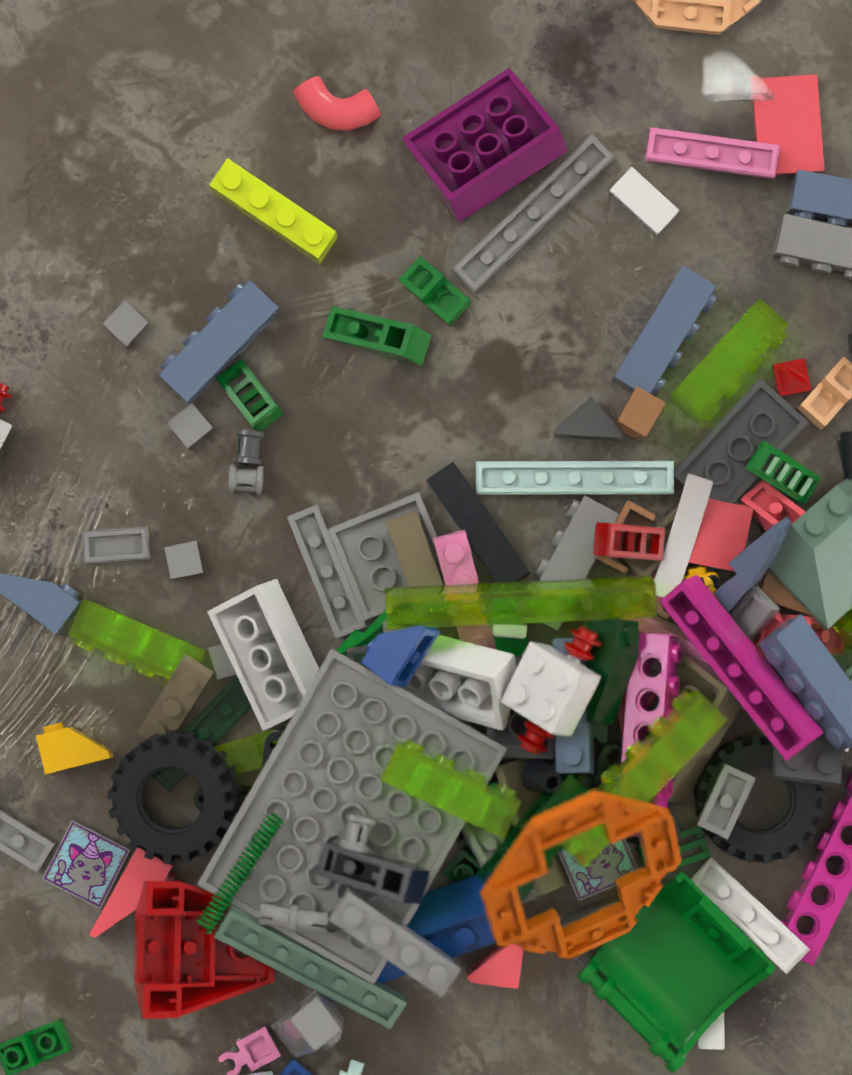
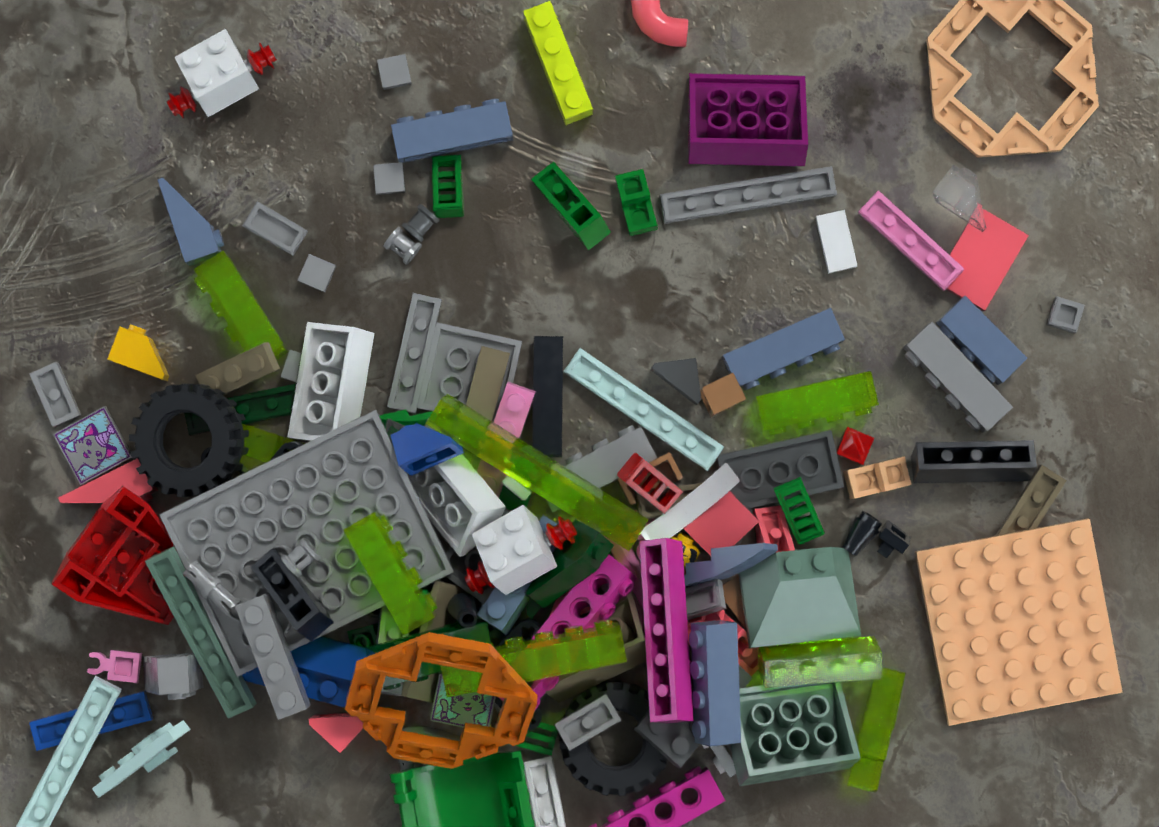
camera: 35 degrees right, 0 degrees up
green piece [197,813,284,934] -> none

